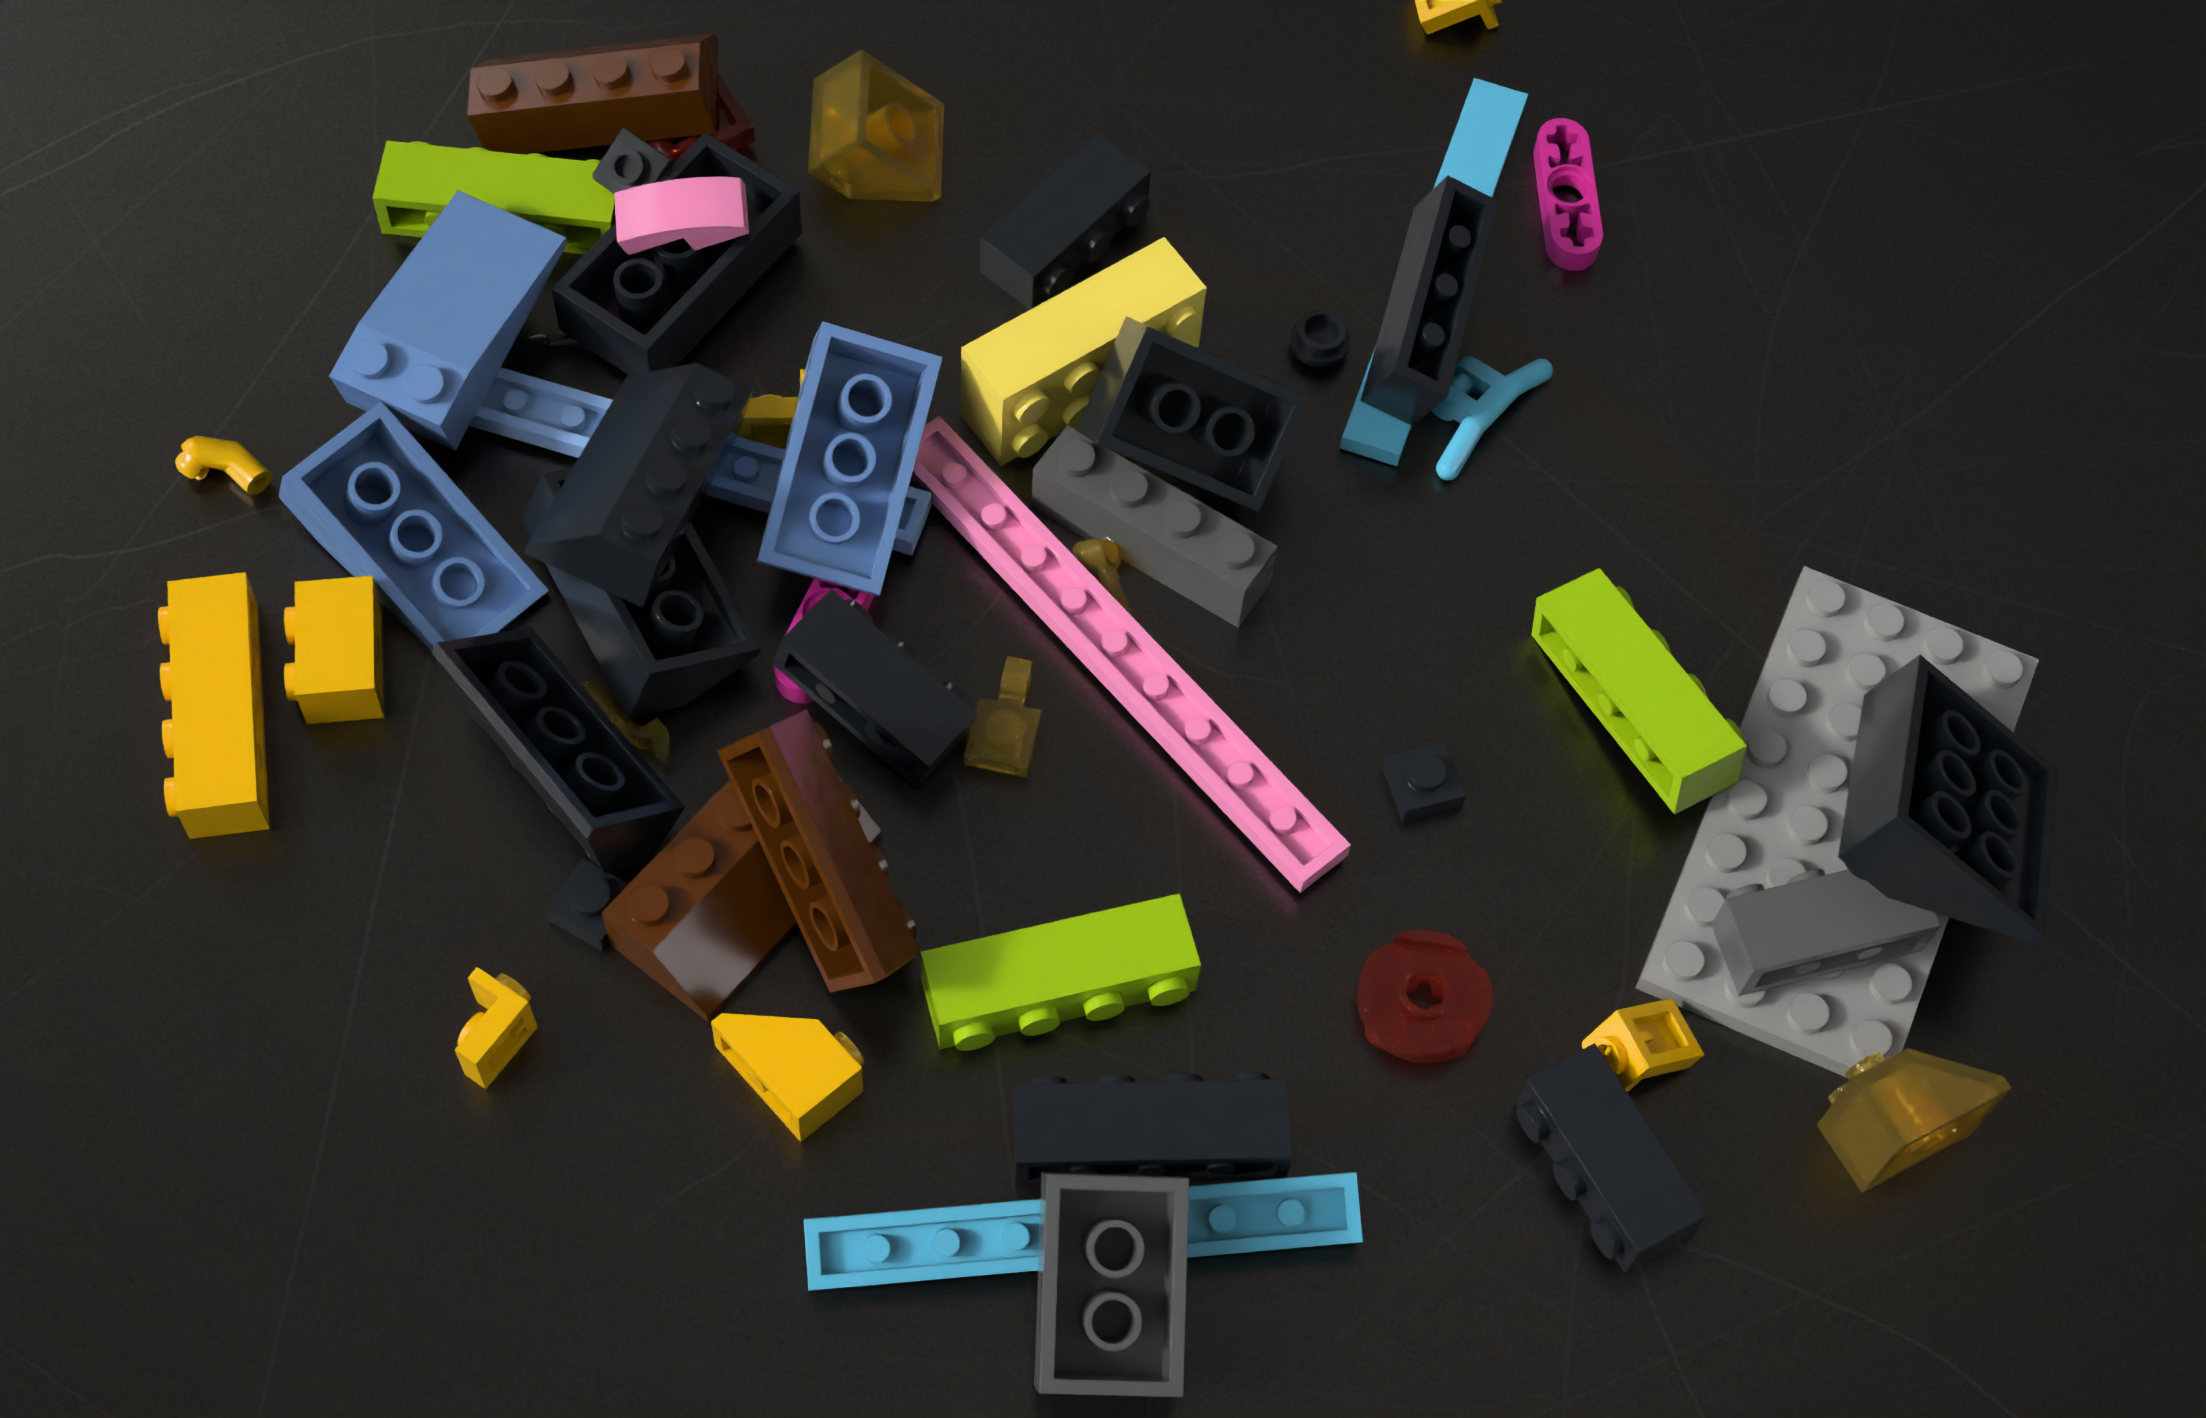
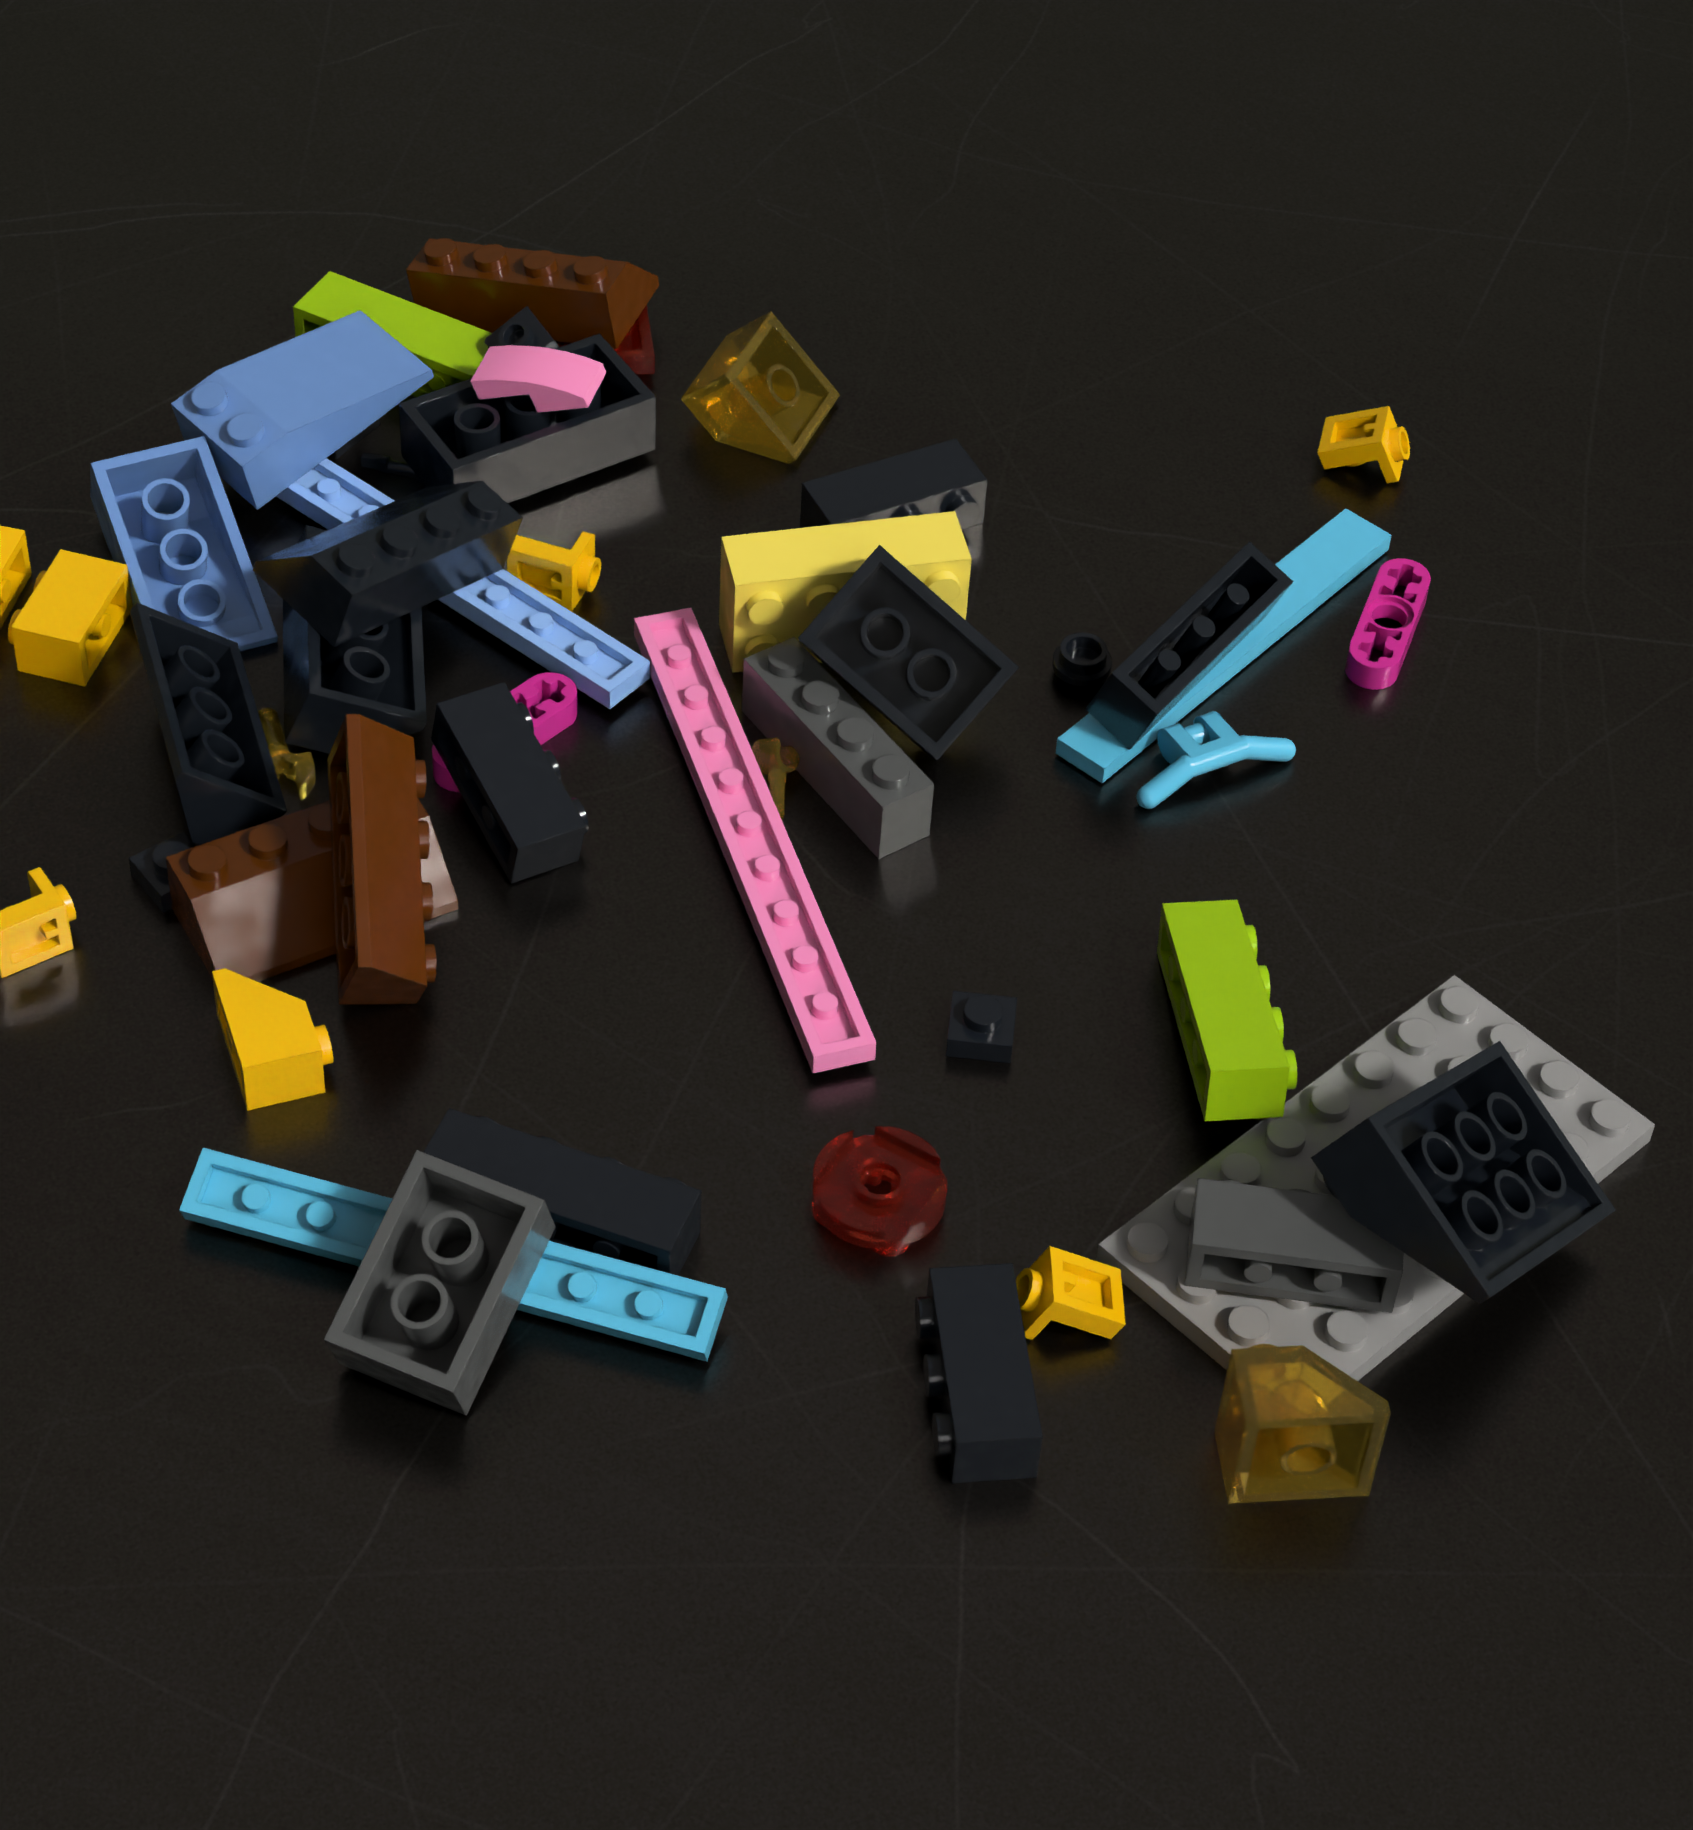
camera: 25 degrees right, 15 degrees down
yellow arm [175,435,272,496] -> none
medium blue slope [756,321,943,596] -> none
lime brick [921,893,1201,1051] -> none
clear yellow plate [964,656,1041,778] -> none

